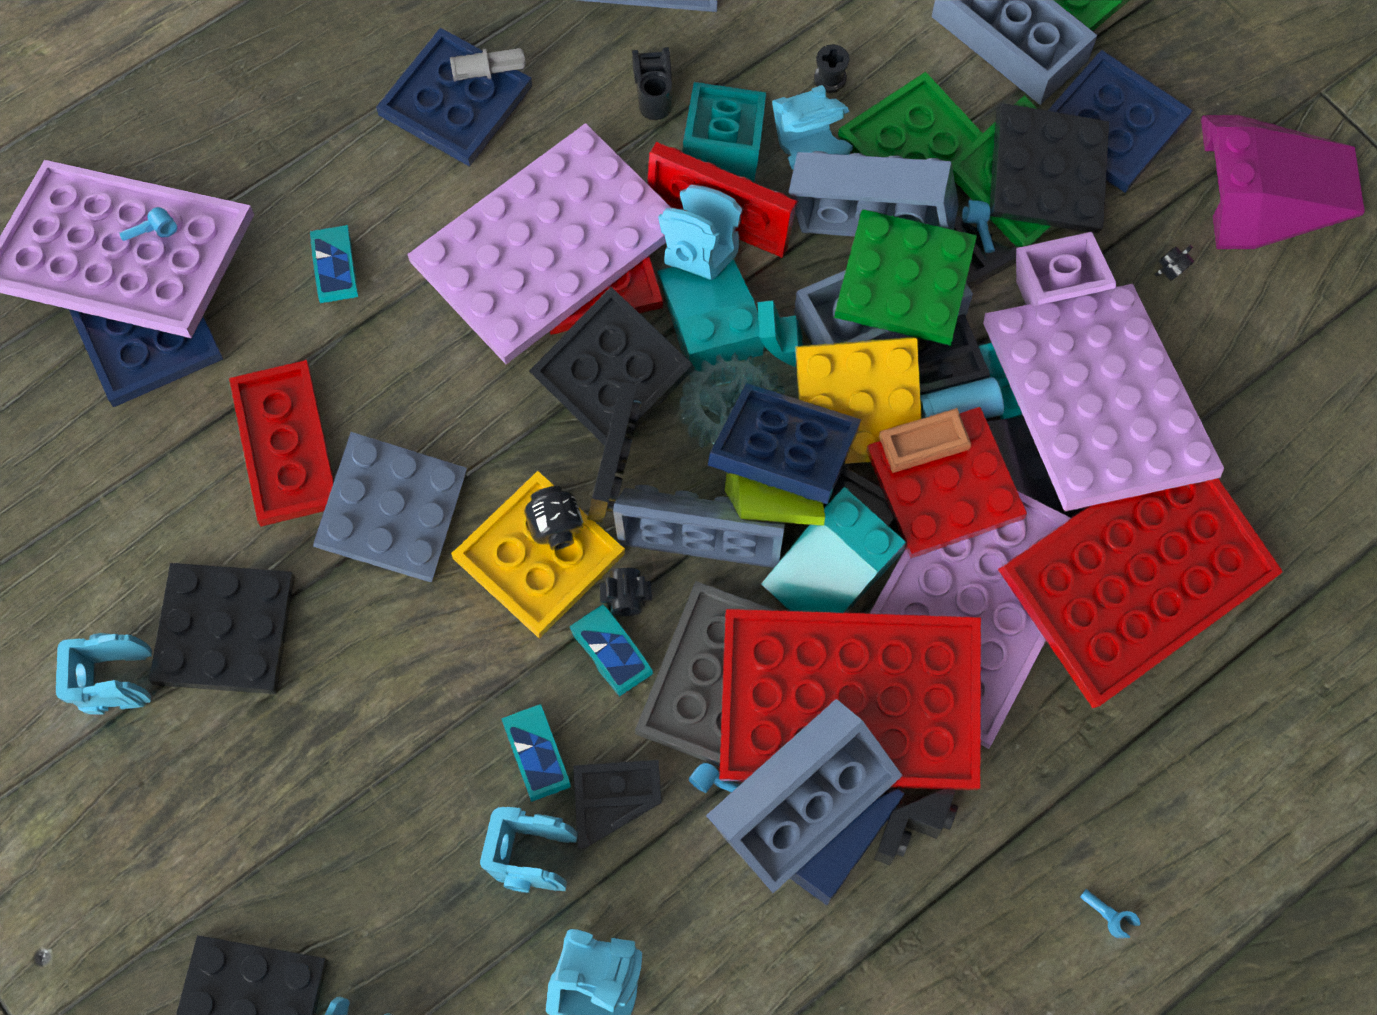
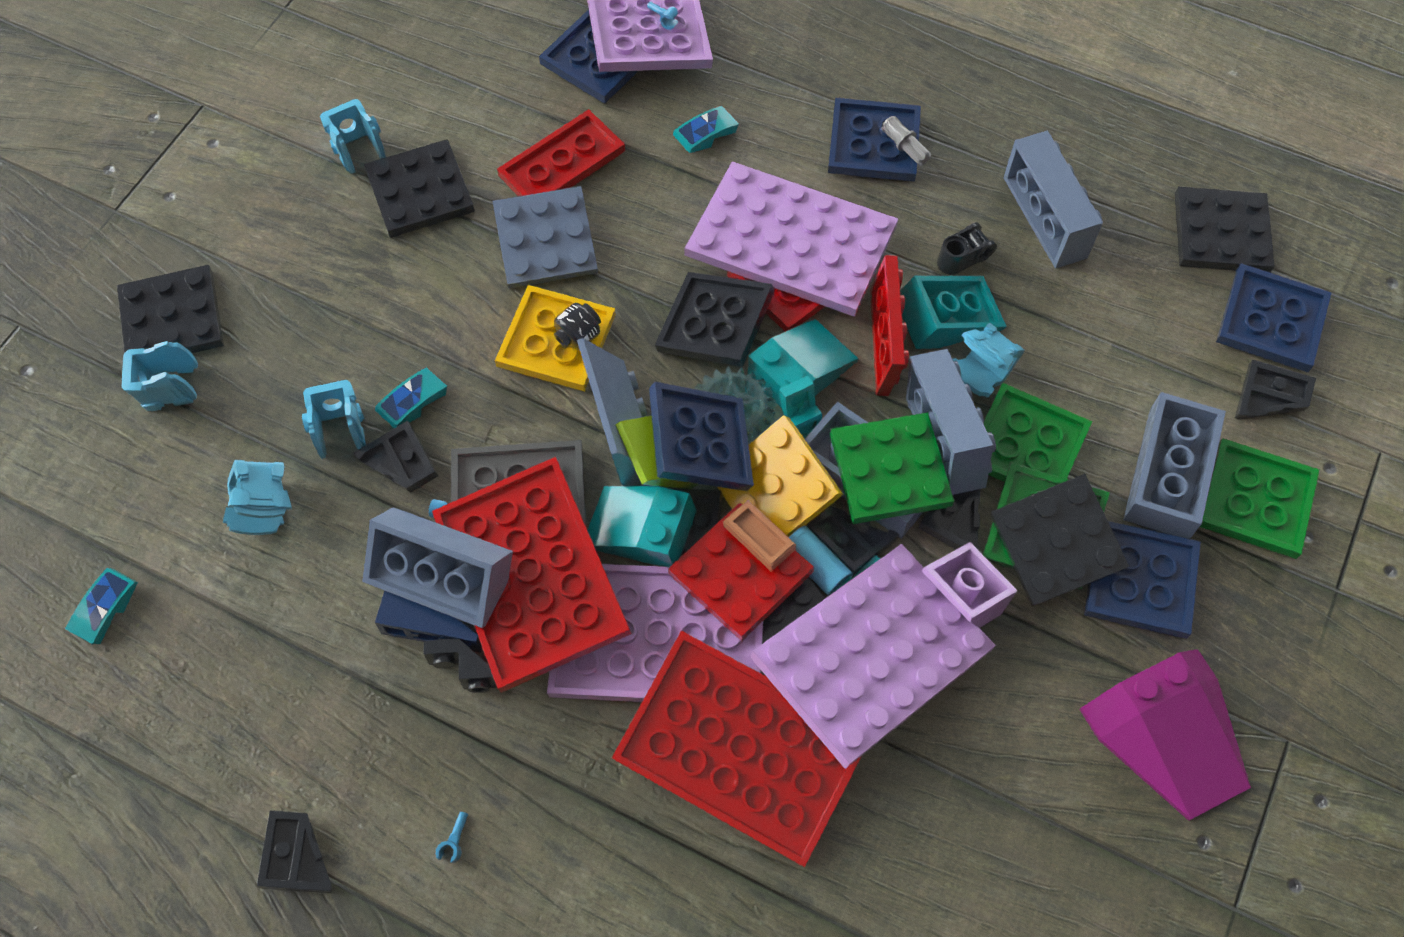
camera: 65 degrees right, 5 degrees down
slope [569,604,654,697] -> none
black plate [587,382,642,523] -> none
black gear [600,568,652,616] -> none
medium azure piece [658,185,742,280] -> none
black bush [814,44,850,93] -> none
dark azure hand [962,200,995,253] -> none
black plate [1154,245,1194,281] -> none

